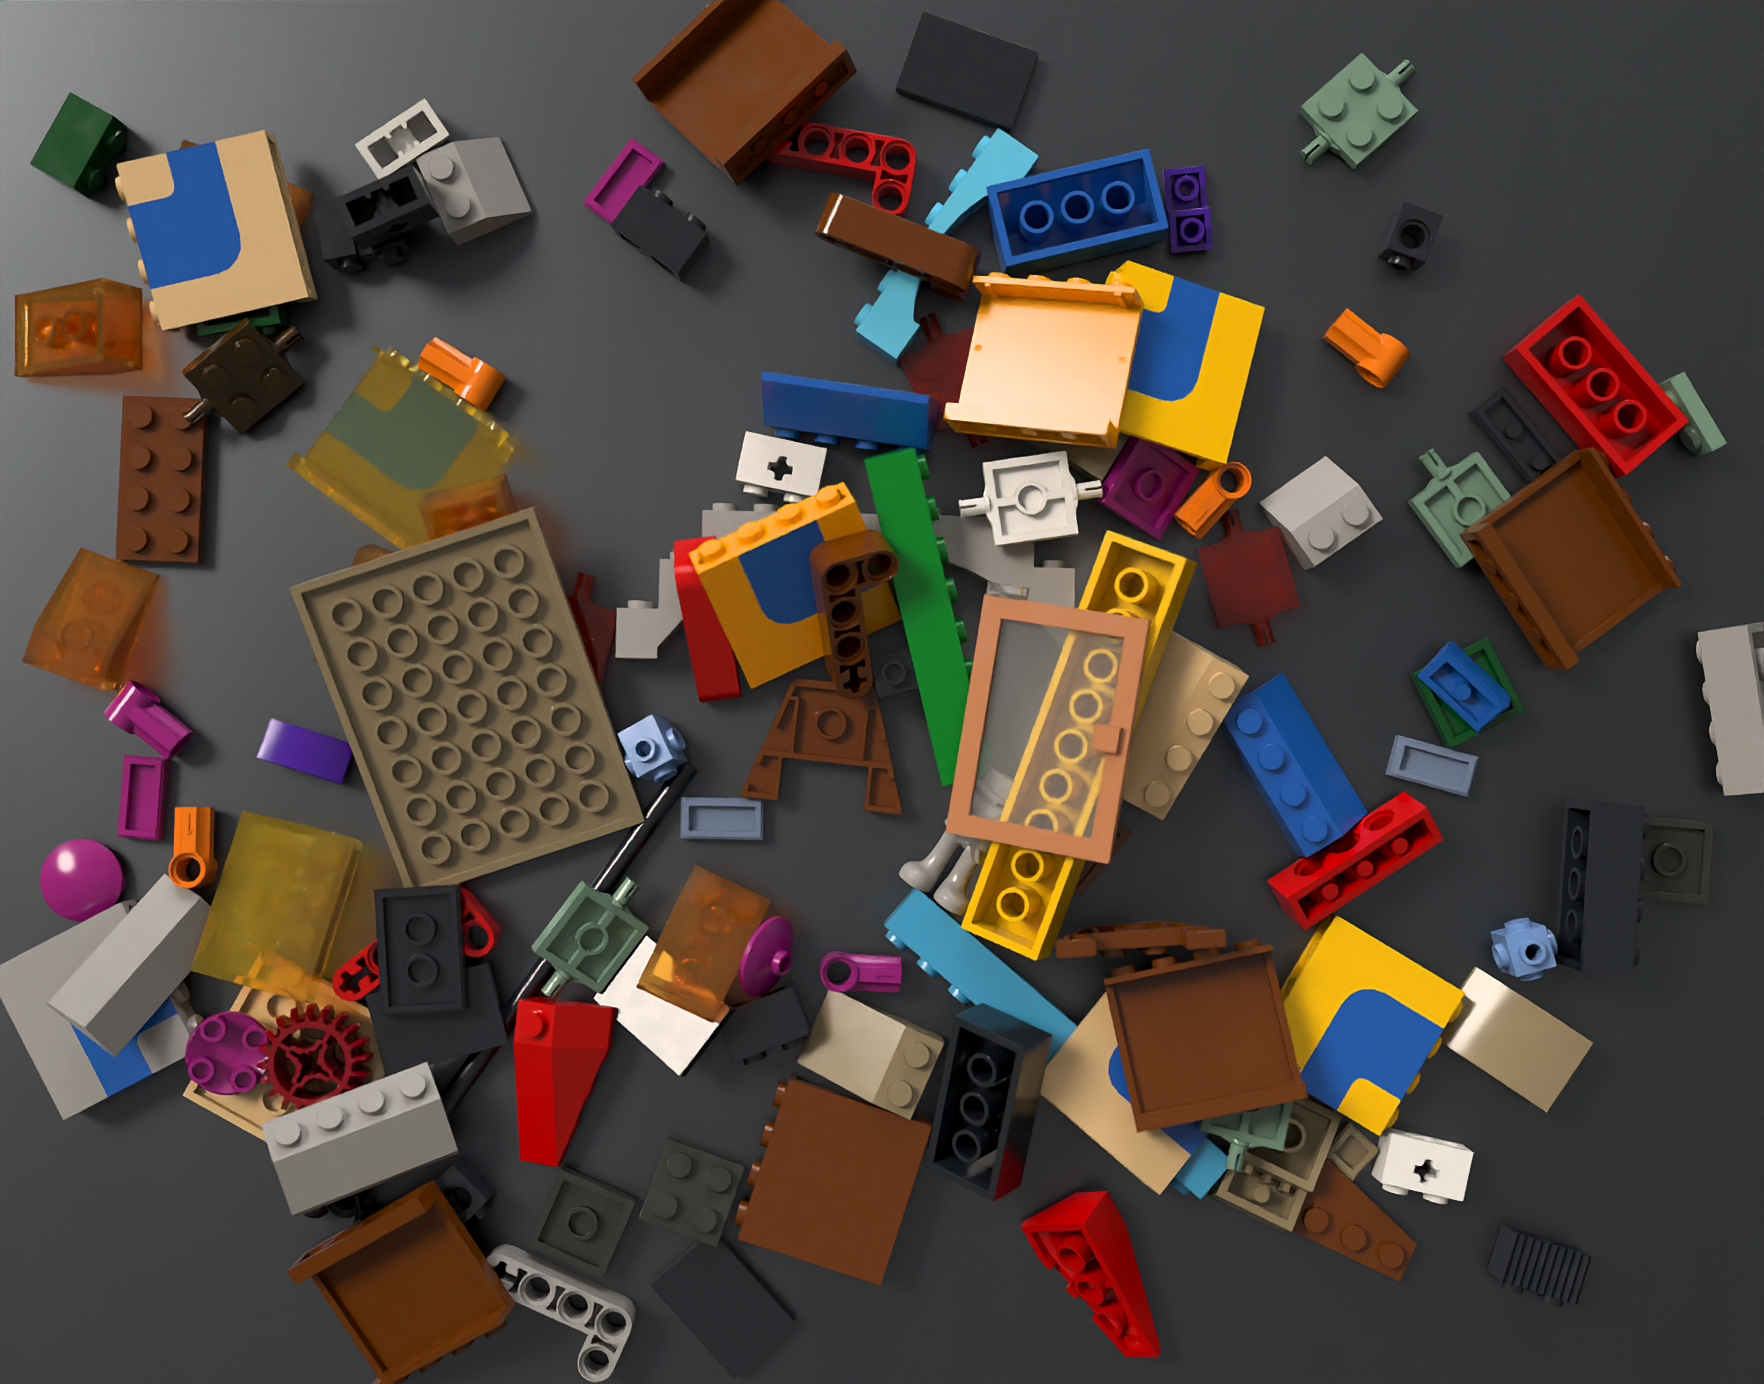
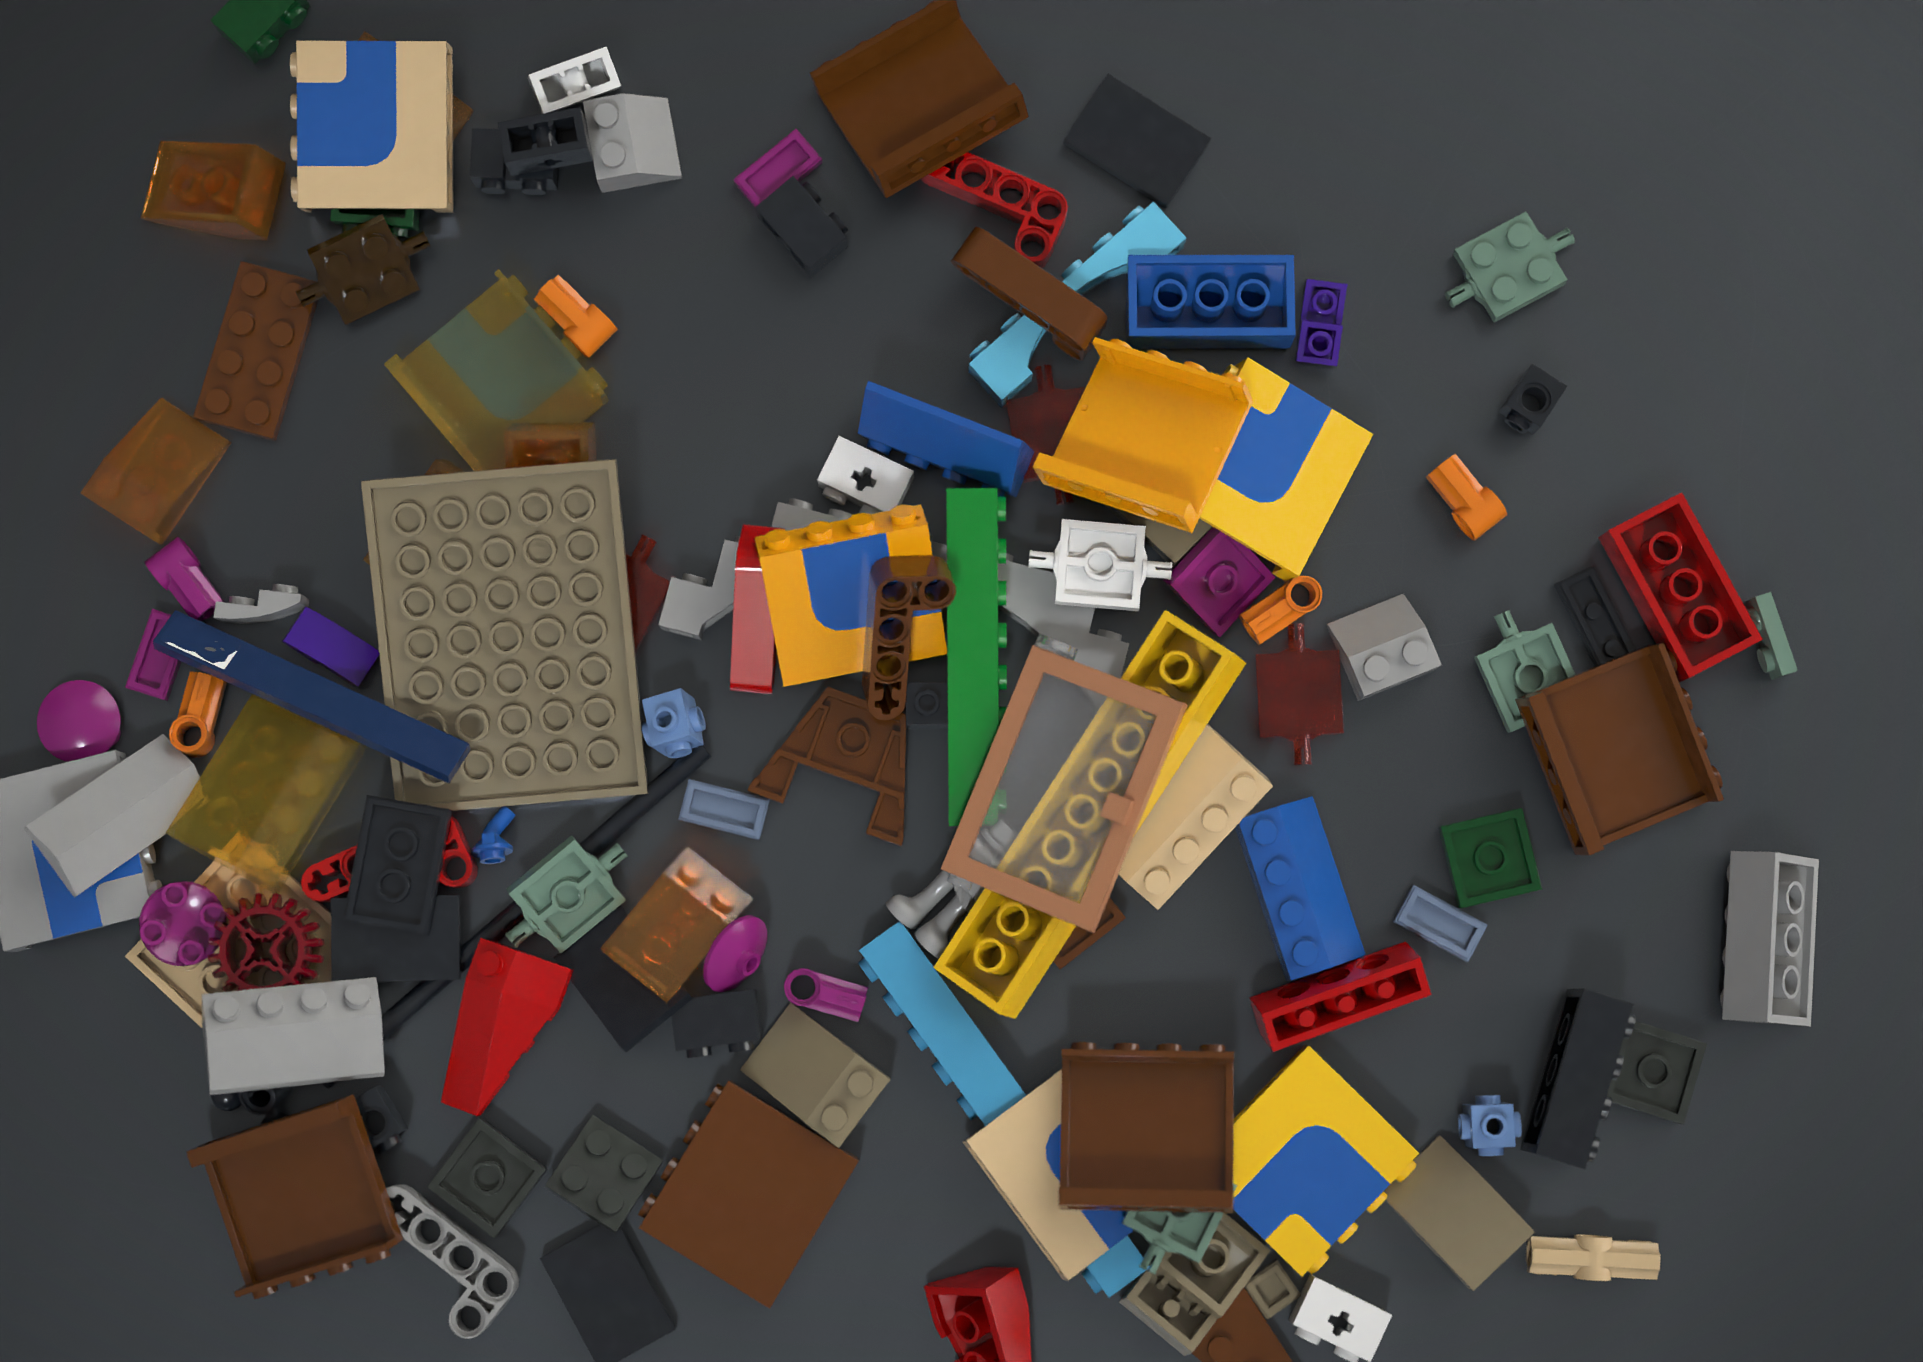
camera: 15 degrees right, 5 degrees down
black brick [925,1003,1052,1202] -> none
reddish brown wing [1056,920,1226,959] -> none
blue slope [1417,641,1511,733] -> none
none -> dark blue tile [153,610,470,783]
none -> light grey slope [213,584,309,624]
none -> blue plate [471,806,516,864]
none -> tan piece [1526,1235,1660,1281]

